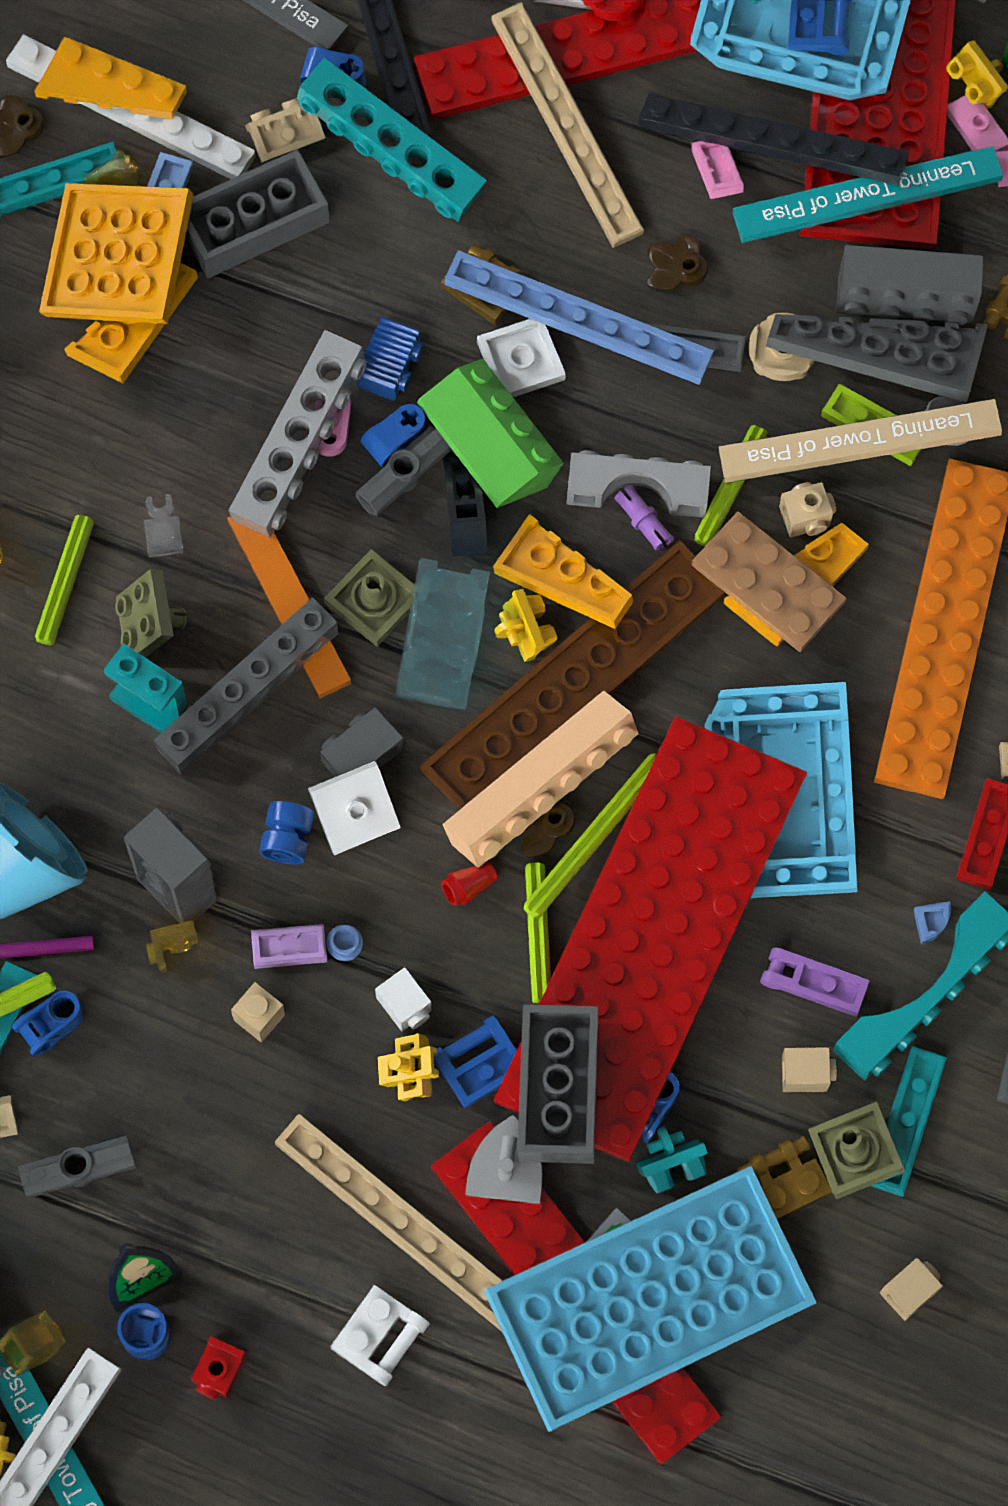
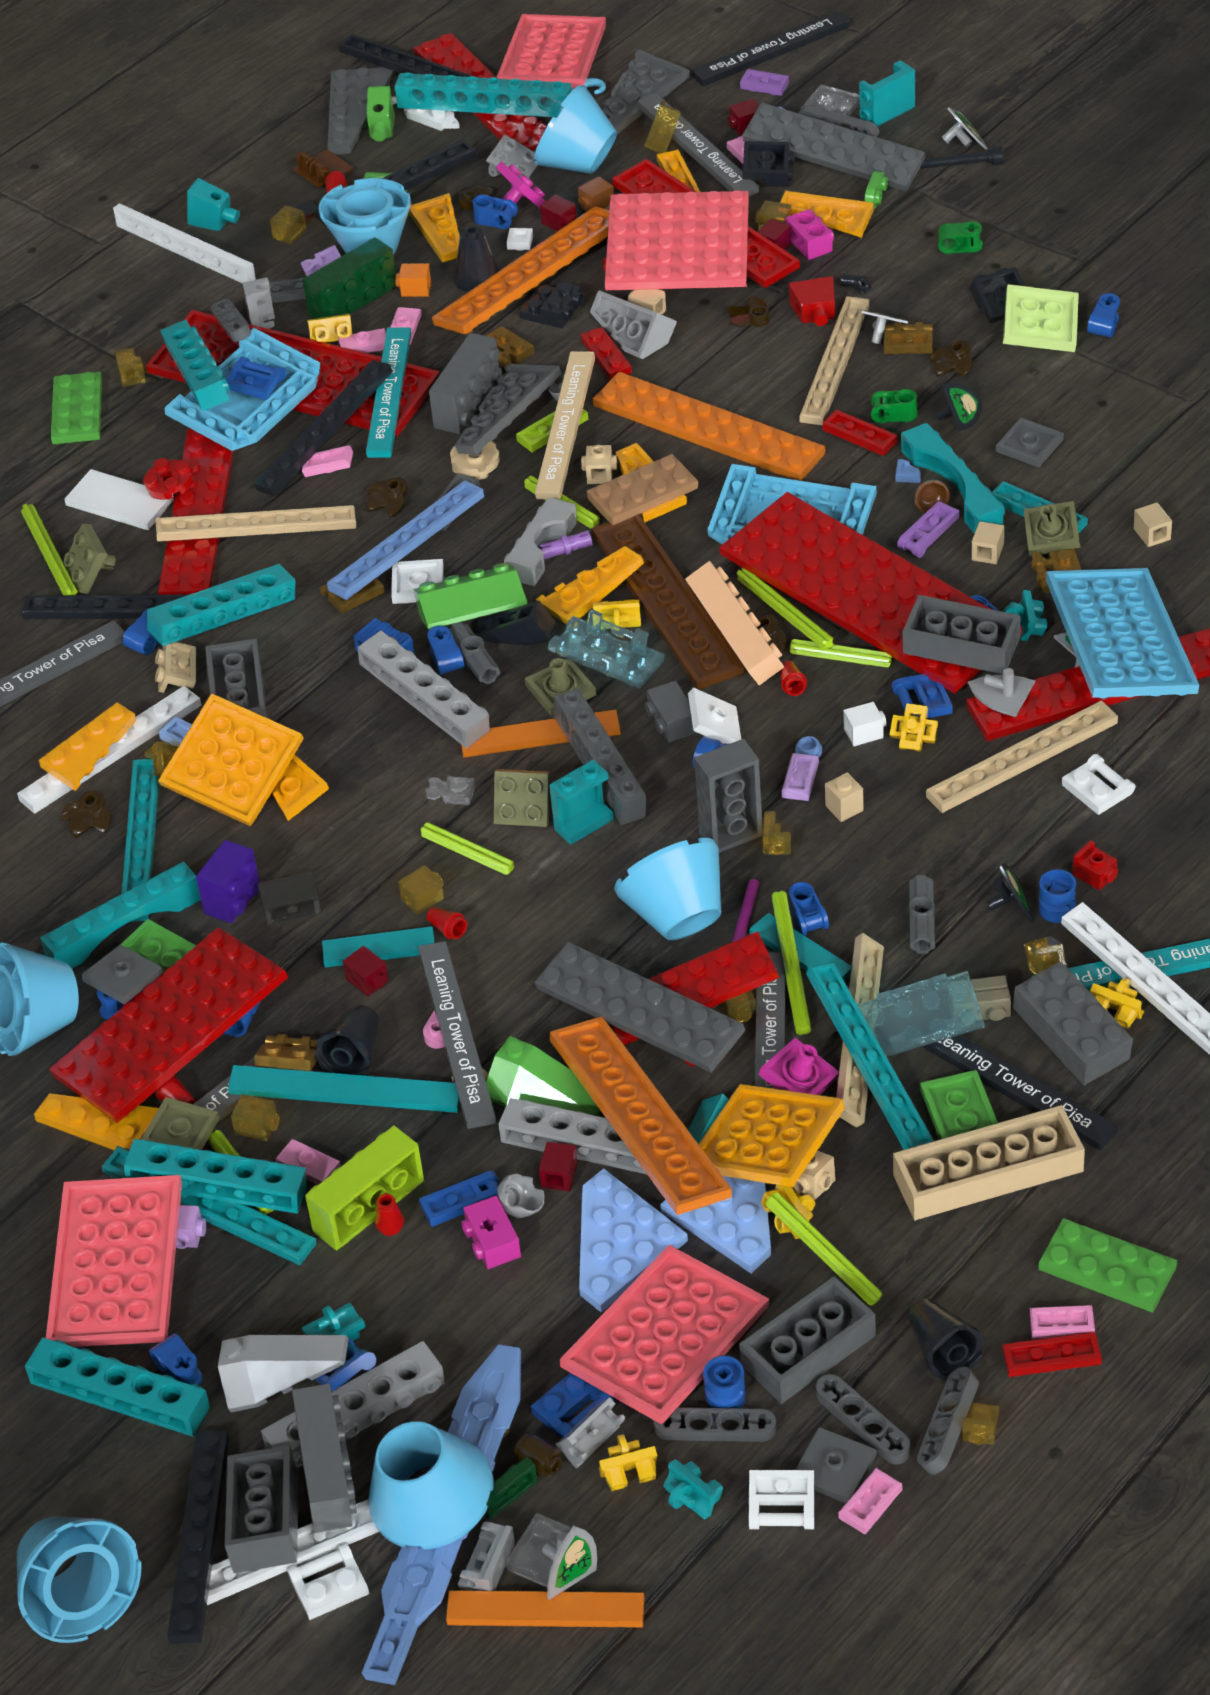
camera: 65 degrees left, 25 degrees down
none -> reddish brown piece [914,479,950,514]

